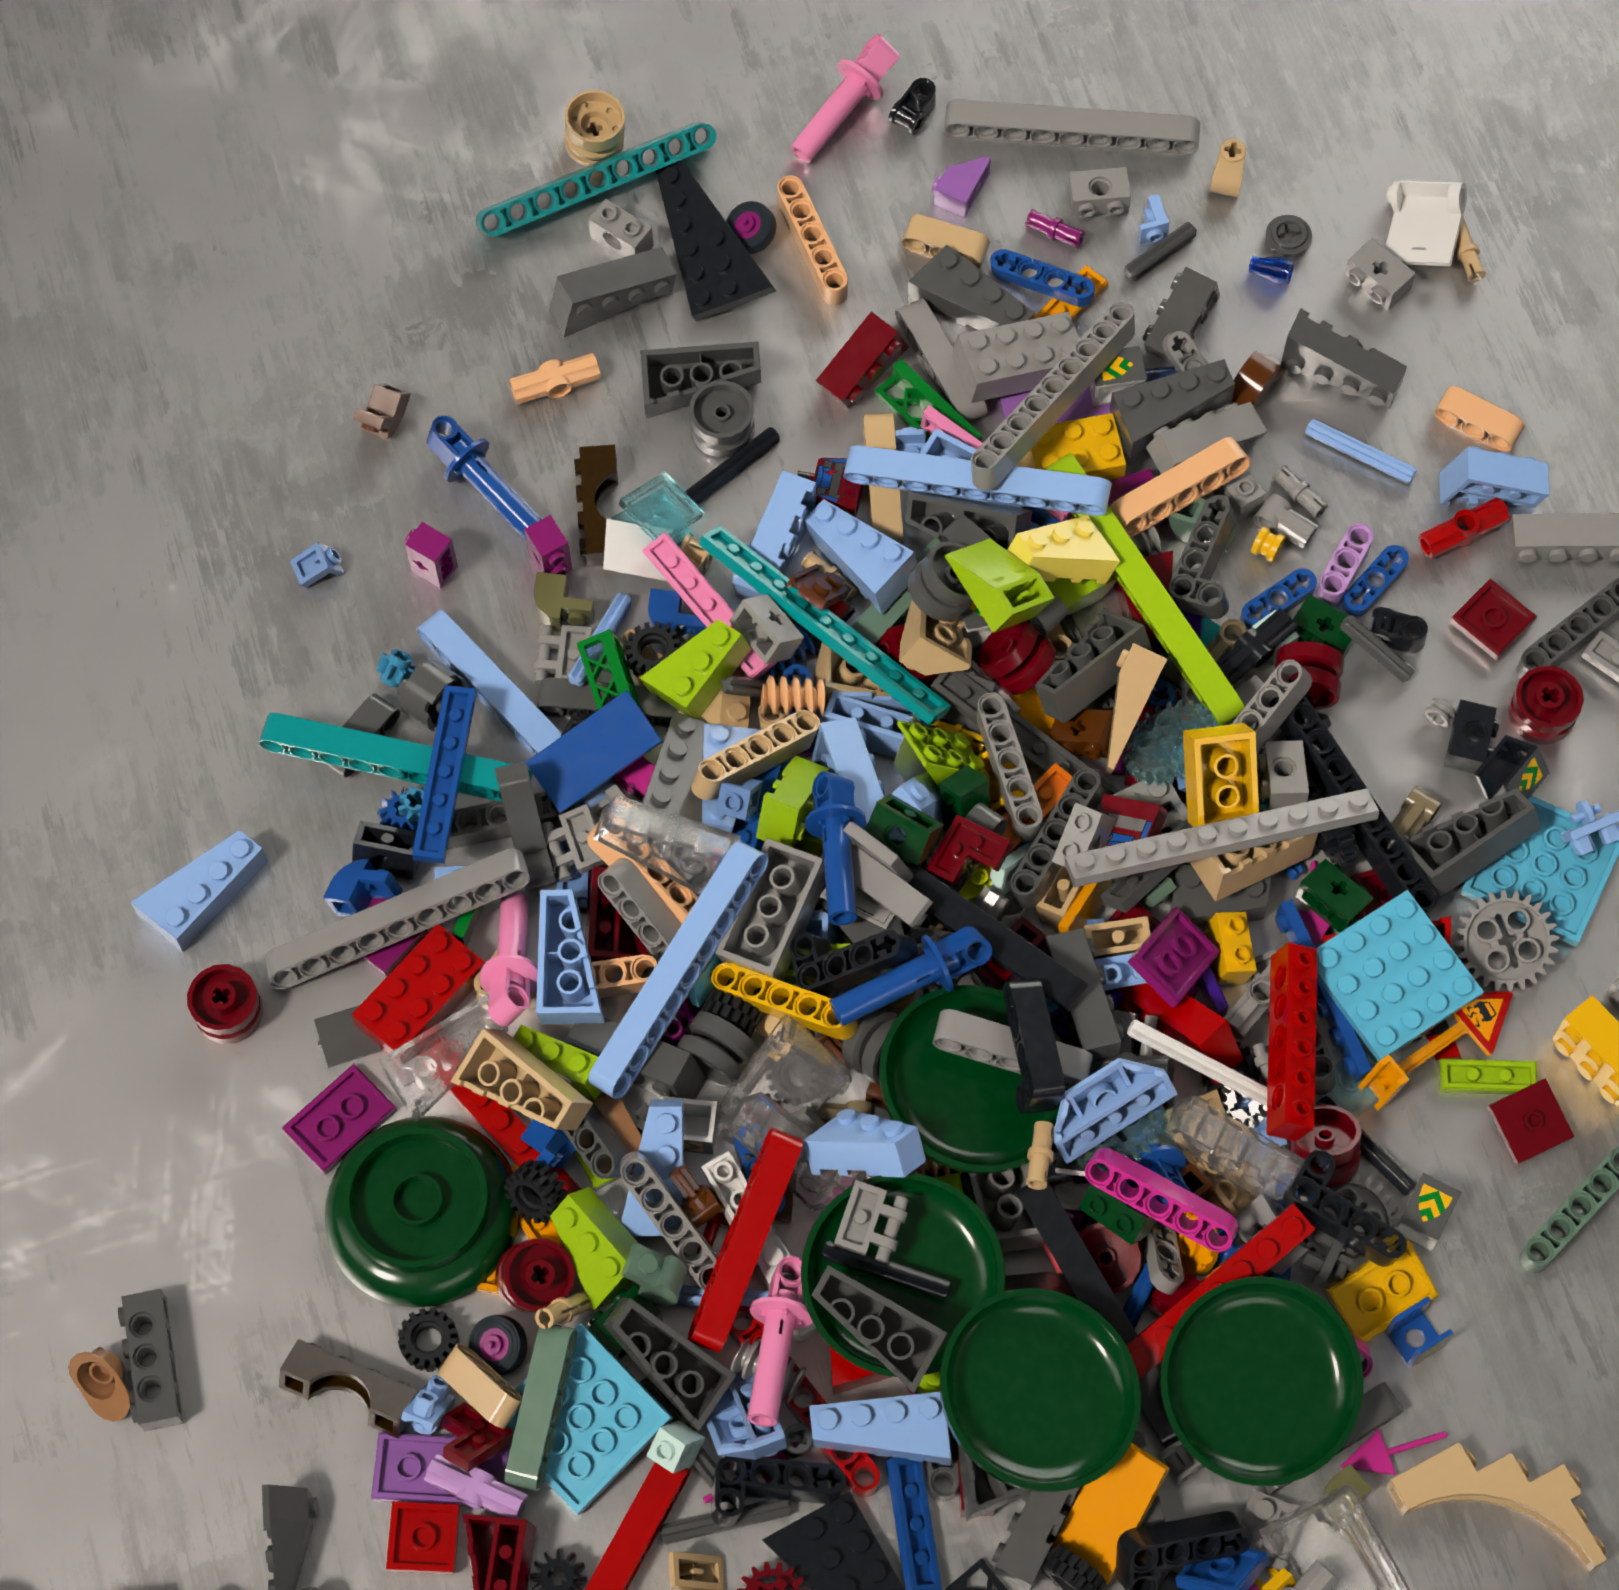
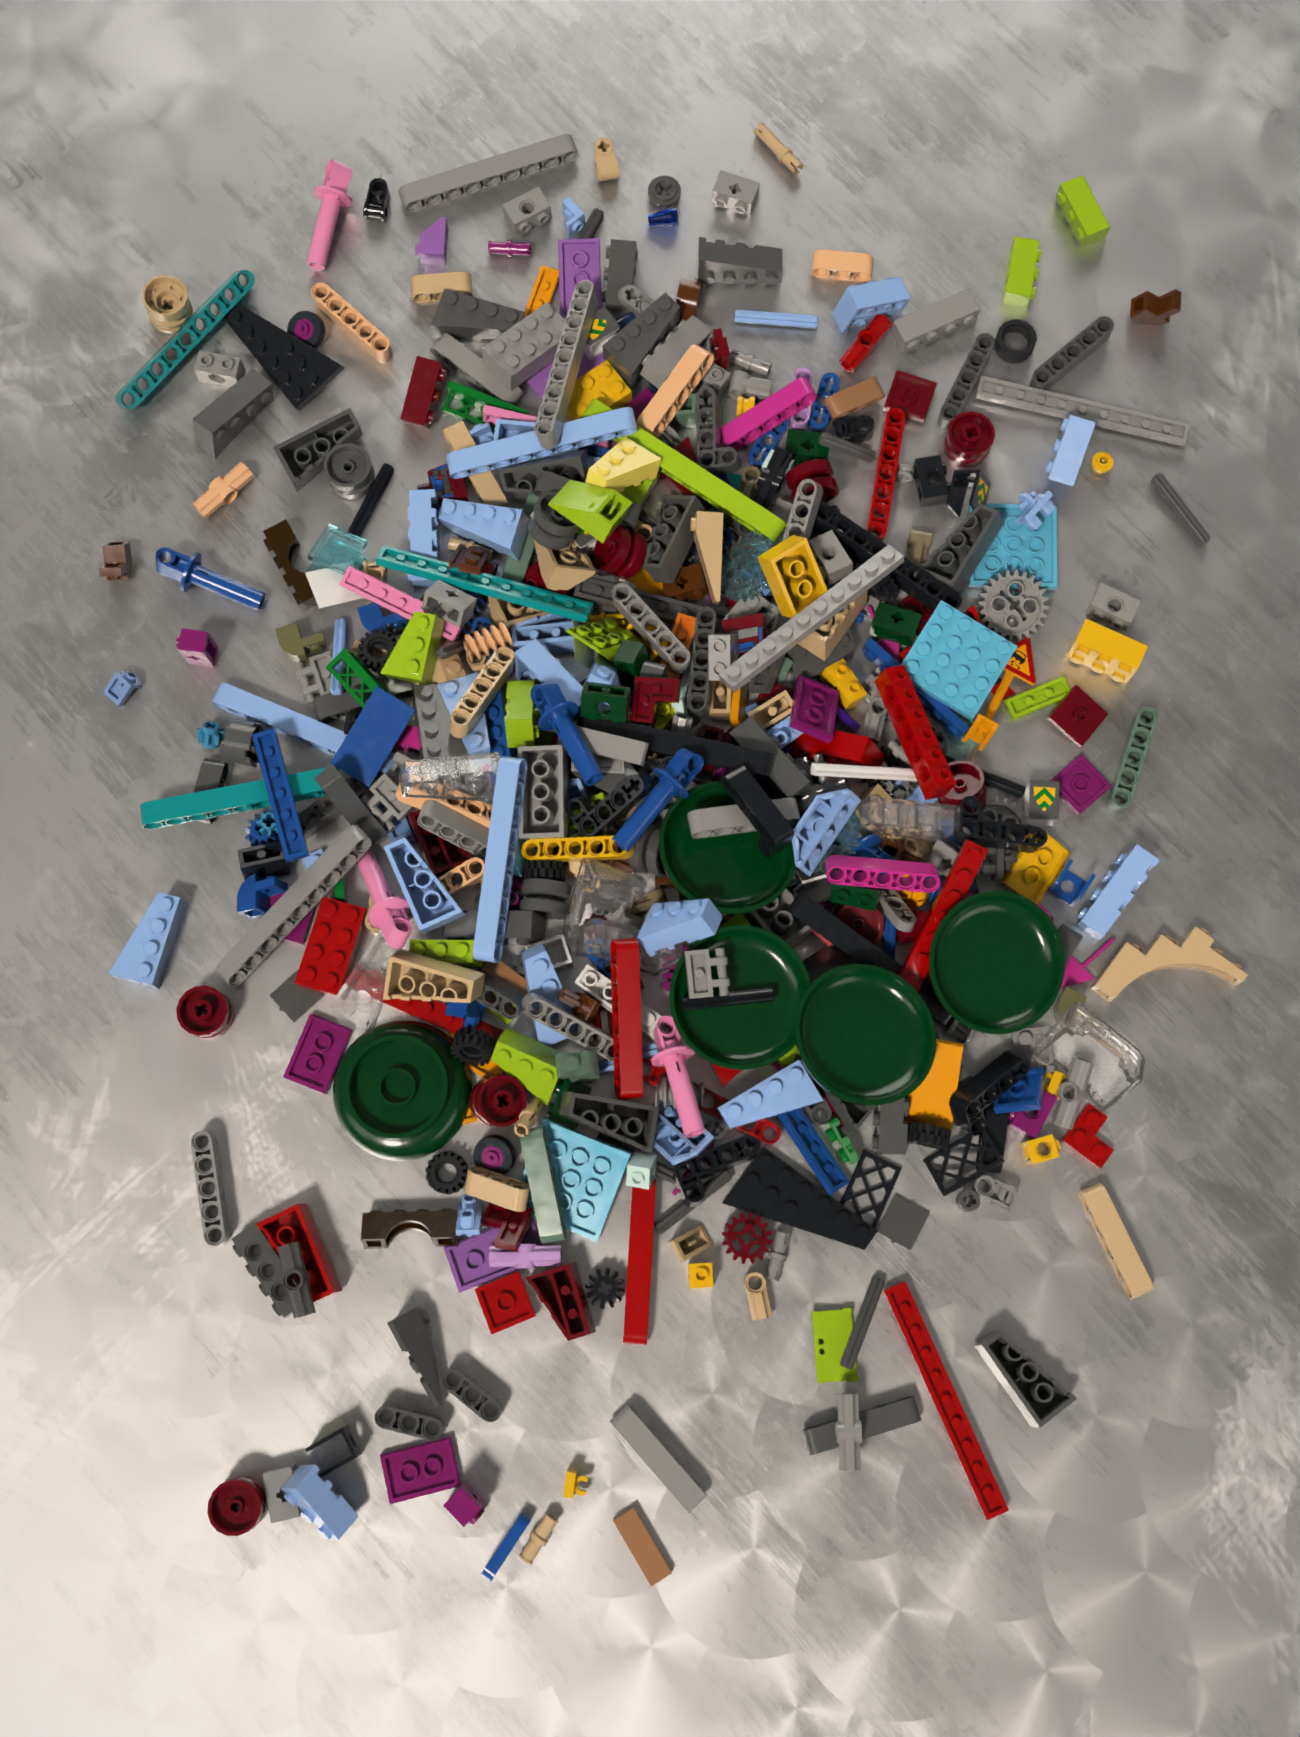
camera: 25 degrees left, 10 degrees up
medium nougat piece [68,1347,131,1422] -> none
magenta brick [524,515,573,575] -> none
medium blue bracket [716,778,763,821] -> none
dark grey wedge [812,1265,947,1393] -> none
light grey tile [843,822,913,883] -> none
blue beam [990,249,1095,307] -> none
tan pin [1025,1121,1055,1190] -> none
white door [1385,181,1467,266] -> none
none -> light grey beam [191,1131,230,1246]
none -> red wedge [256,1203,342,1302]
none -> dark grey piece [277,1241,316,1319]
none -> medium lavender tile [558,238,602,319]
none -> dark red plate [709,328,730,372]
none -> dark pink beam [721,377,817,452]
none -> medium nougat beam [824,377,885,421]
none -> green wing [825,1118,860,1166]
none -> red beam [865,408,905,542]
none -> magenta tile [1050,753,1112,816]
none -> light blue wedge [1076,844,1160,941]

